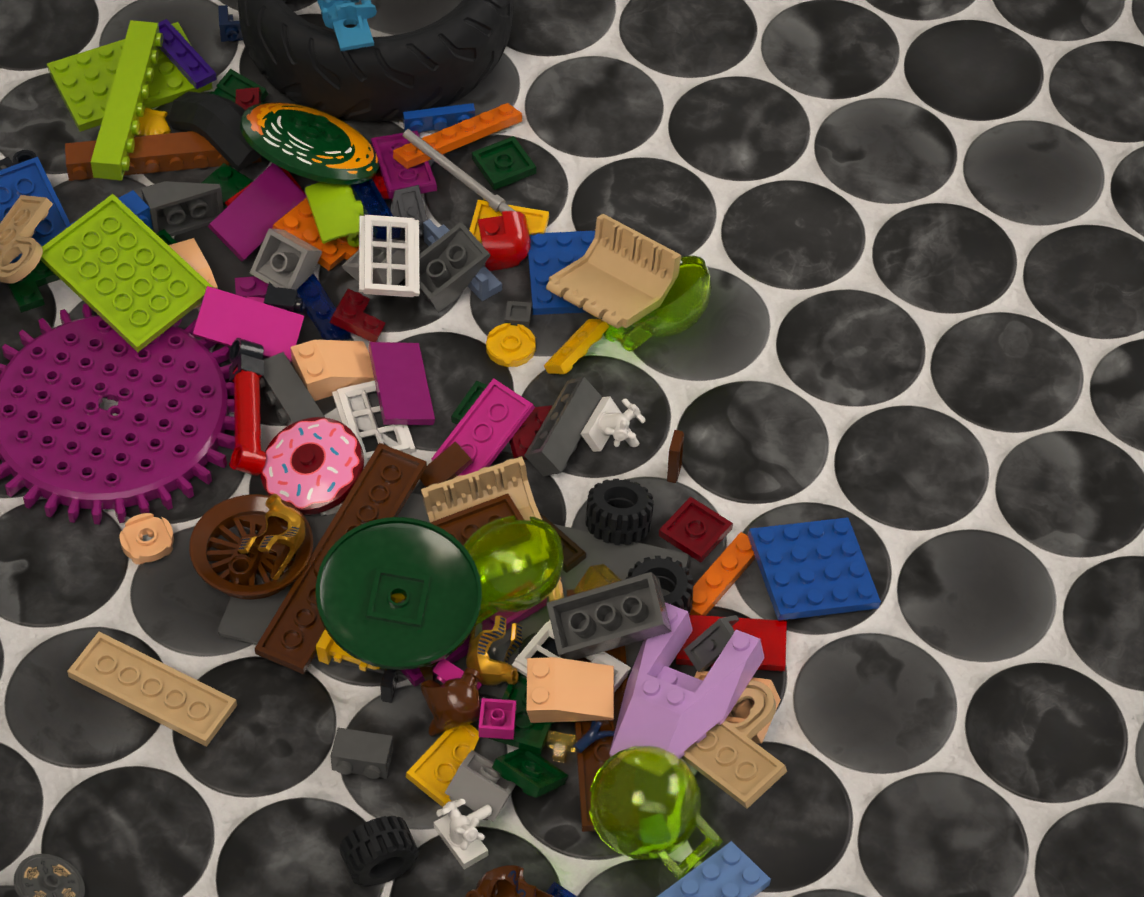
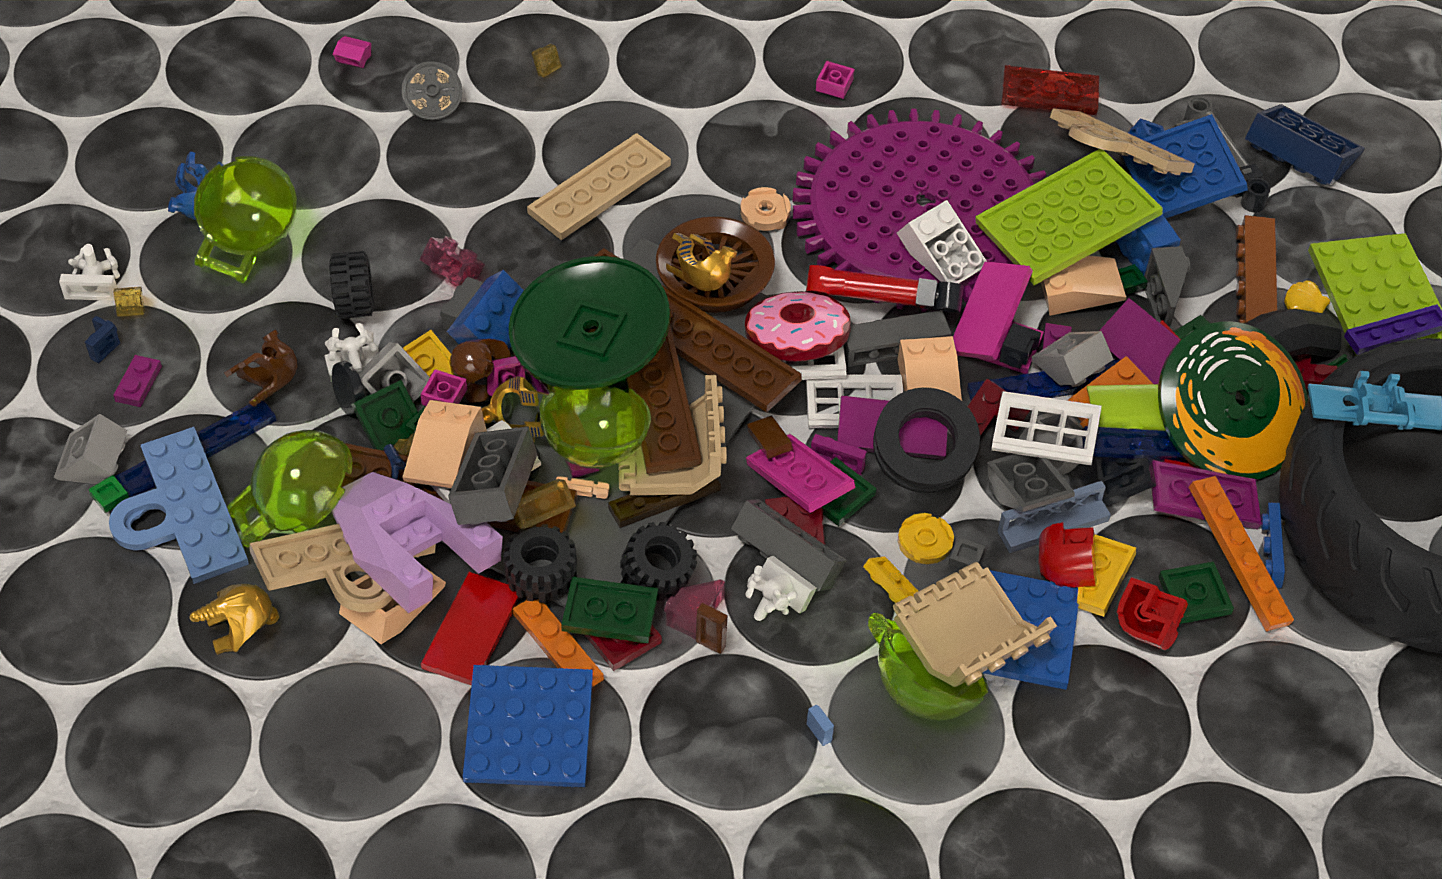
camera: 105 degrees right, 0 degrees up
lime brick [91,20,163,181] -> none
light grey bar [403,129,515,213] -> none
dark grey panel [684,615,739,672] -> none
none -> pearl gold piece [190,584,279,655]
none -> black tile [332,361,365,415]
none -> clear pink brick [419,236,485,286]
none -> blue brick [447,270,524,361]
none -> dark green plate [561,577,658,643]
none -> clear pink slope [664,579,725,639]
none -> medium blue tile [807,705,834,746]
none -> magenta plate [811,434,867,475]
none -> black tyre [873,387,980,493]
none -> white slope [897,200,987,284]
none -> red brick [1117,577,1188,650]

